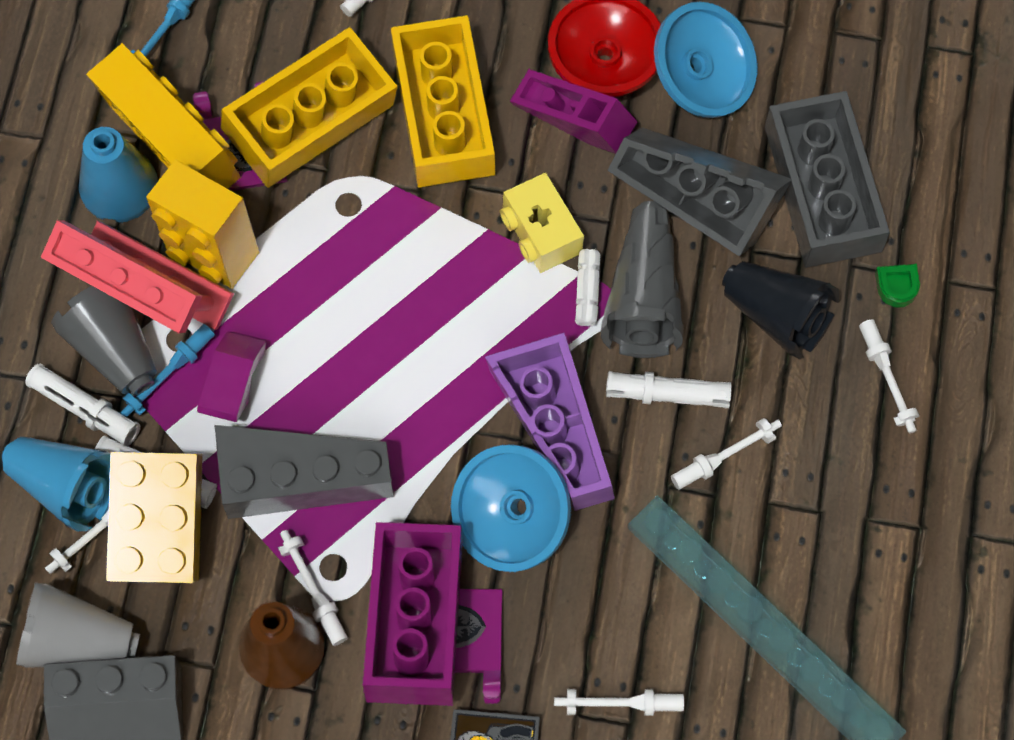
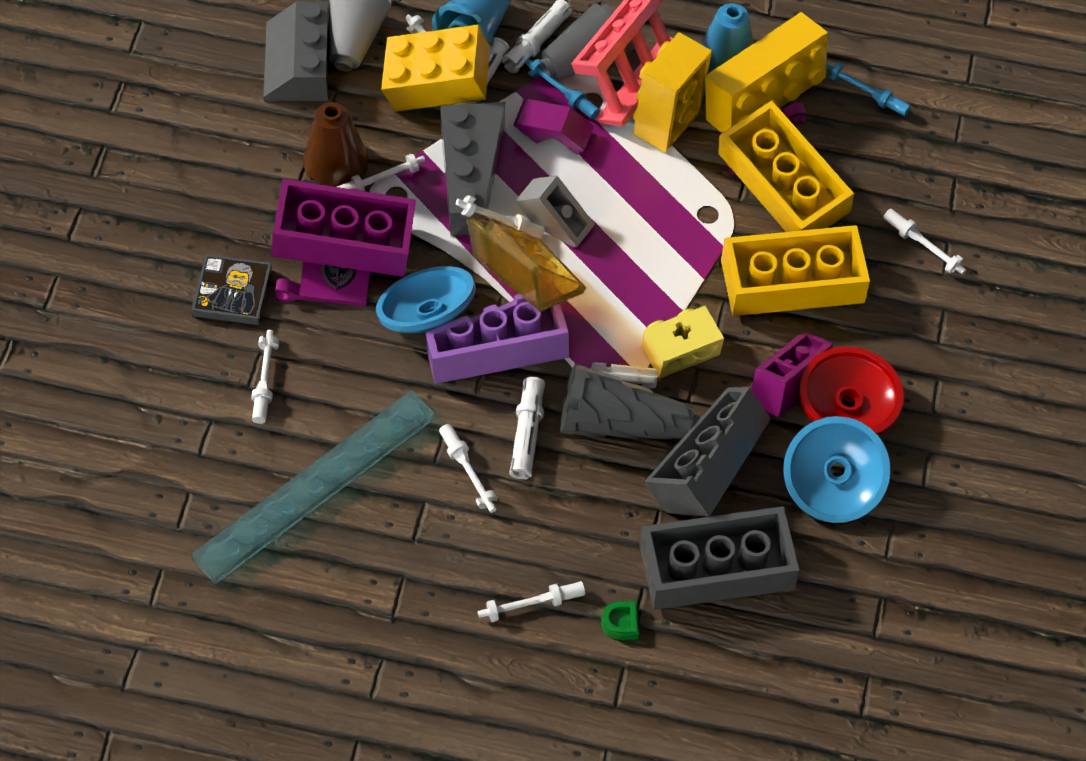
camera: 90 degrees right, 10 degrees down
black cone [722,261,840,359] -> none
none -> white piece [455,195,544,239]
none -> clear yellow slope [466,215,587,311]
none -> light grey slope [515,176,595,247]

